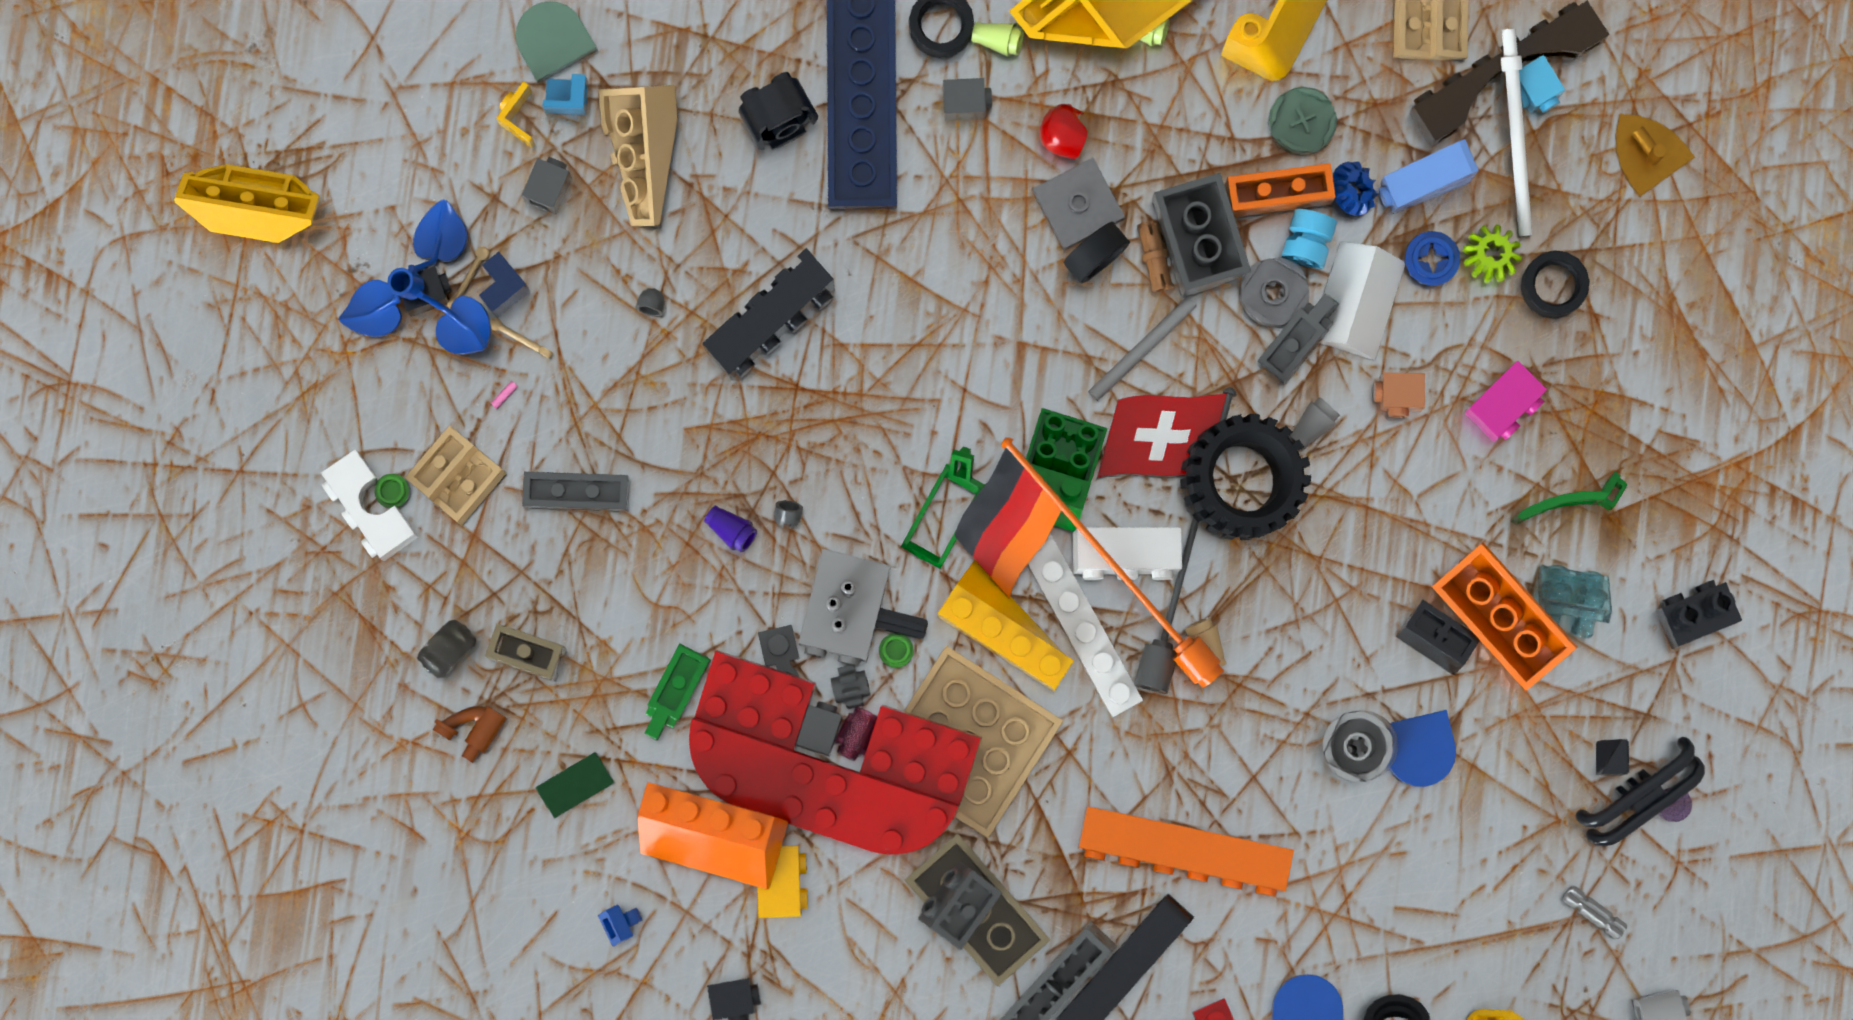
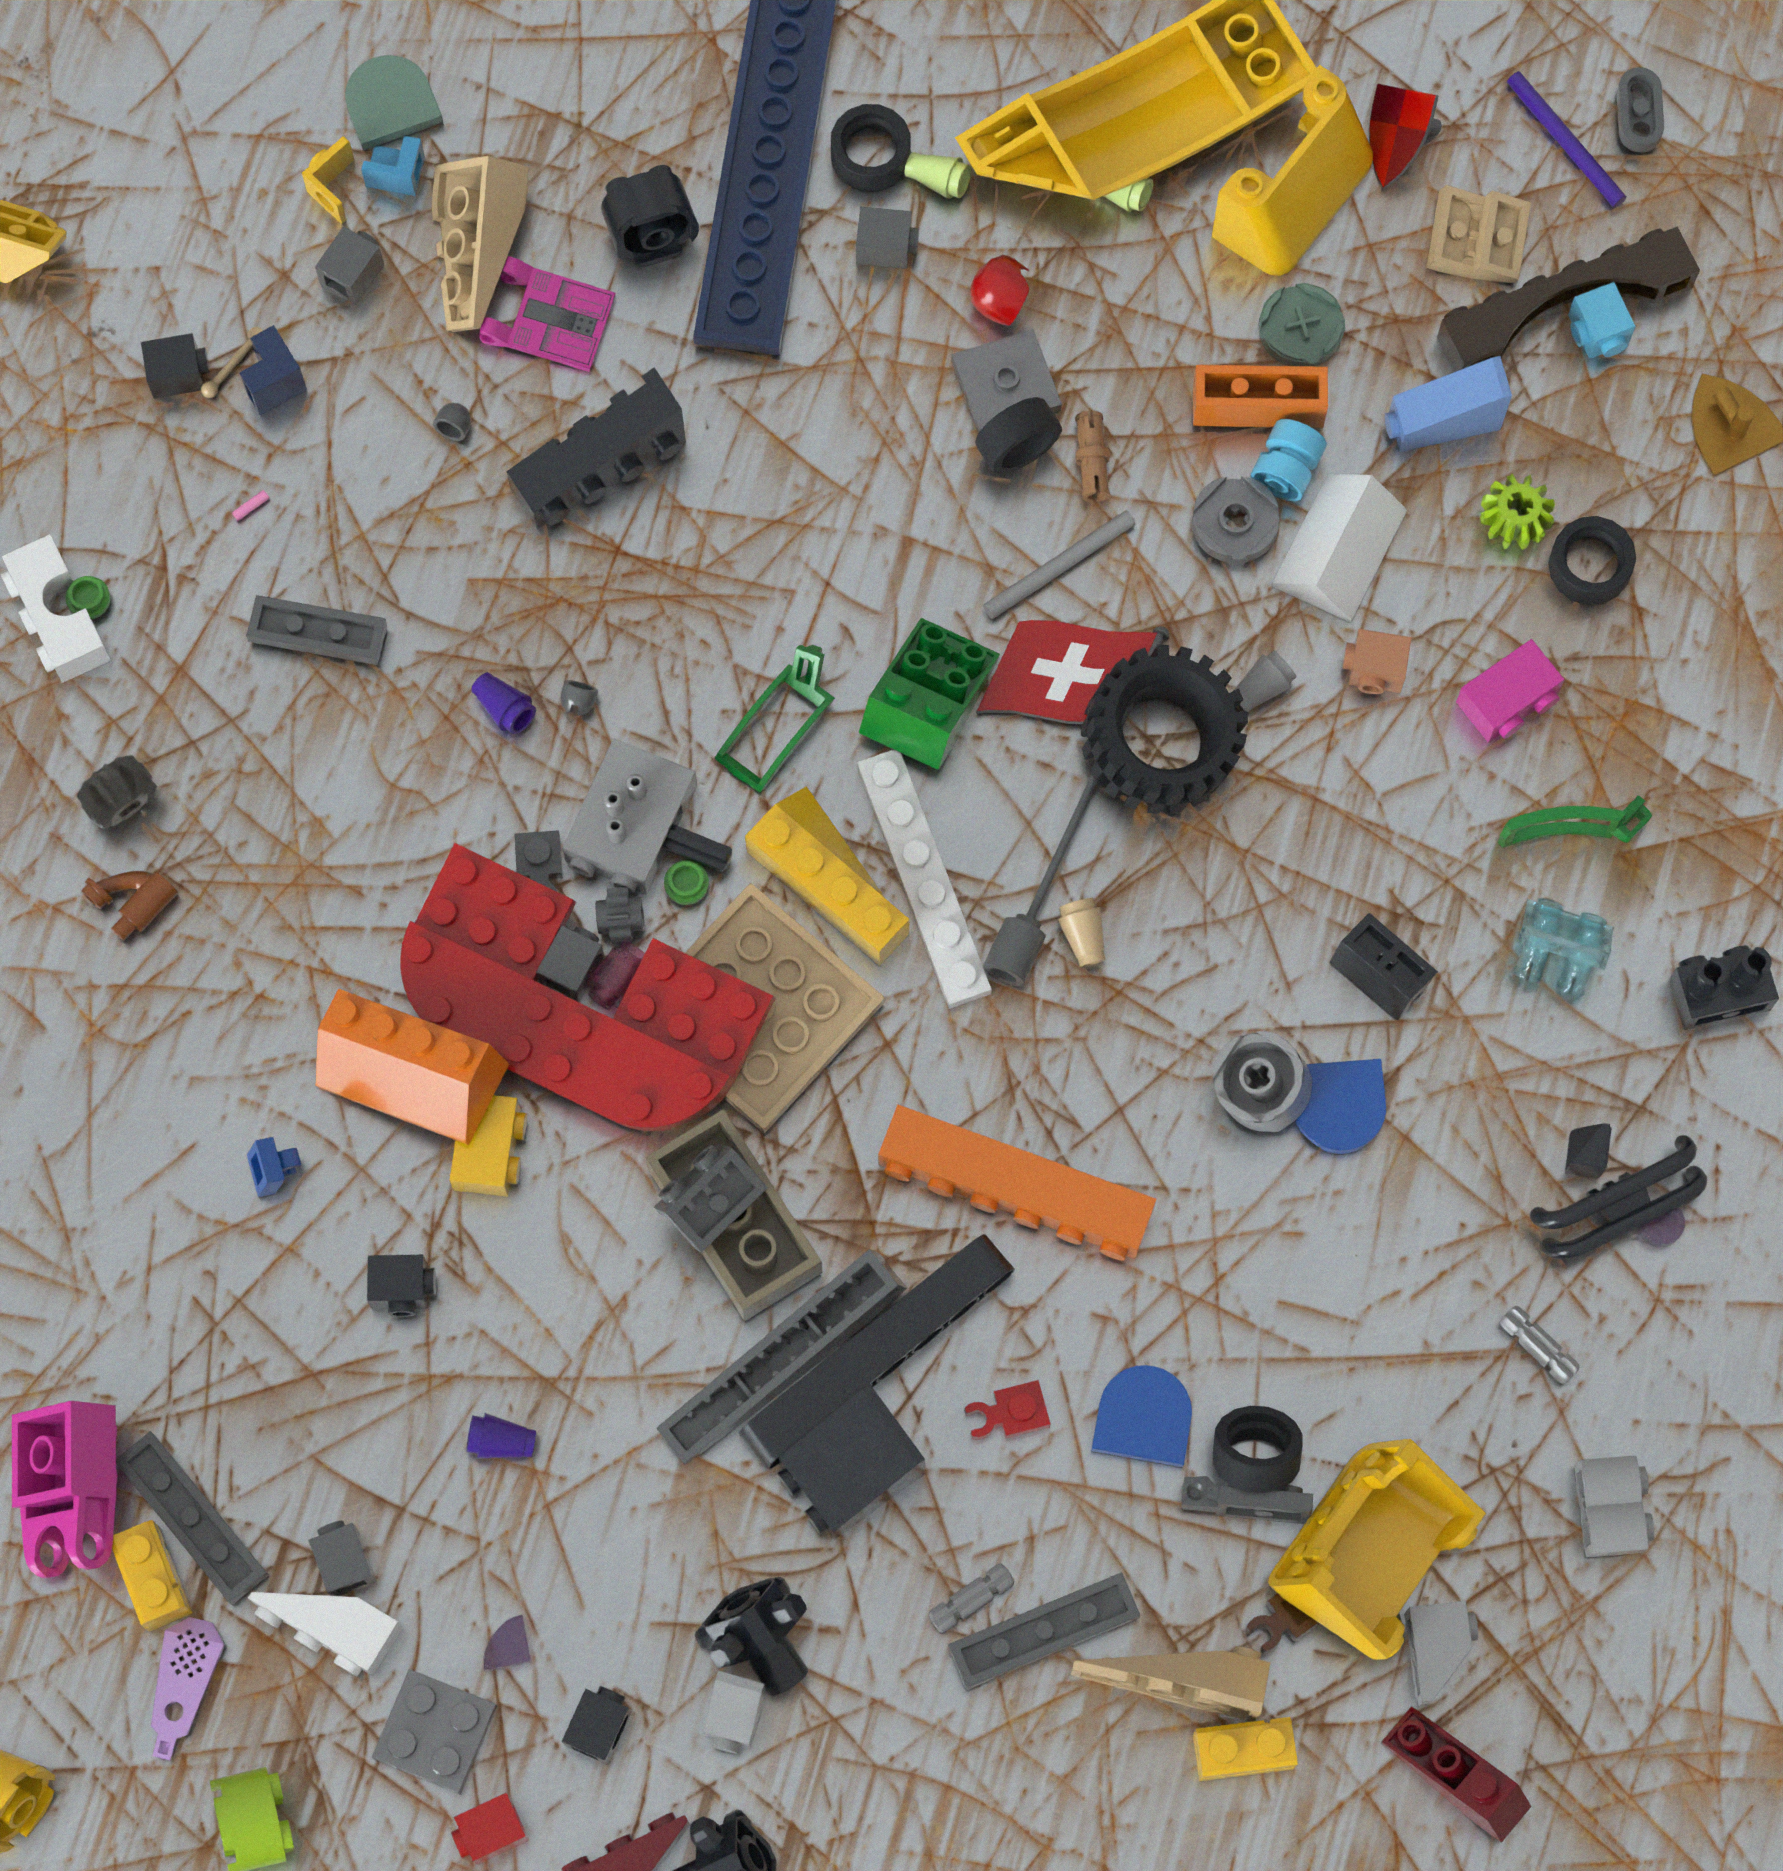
camera: 10 degrees right, 10 degrees down
blue plant [339,199,491,355] -> none
tan slope [405,425,506,526] -> none
dark tan brick [485,623,566,681] -> none
tan hinge [490,317,553,359] -> none
dark green slope [535,752,615,819] -> none
green hinge [644,643,711,741] -> none
flag [955,438,1224,688] -> none
white brick [1072,527,1182,580] -> none
dark grey slope [1152,173,1251,297] -> none
dark grey hinge [1258,294,1339,384] -> none
blue gear [1333,161,1378,216] -> none
blue gear [1404,231,1460,287] -> none
orange slope [1432,542,1578,691] -> none
white bar [1501,28,1533,236] -> none
none -> dark pink flag [479,256,616,372]

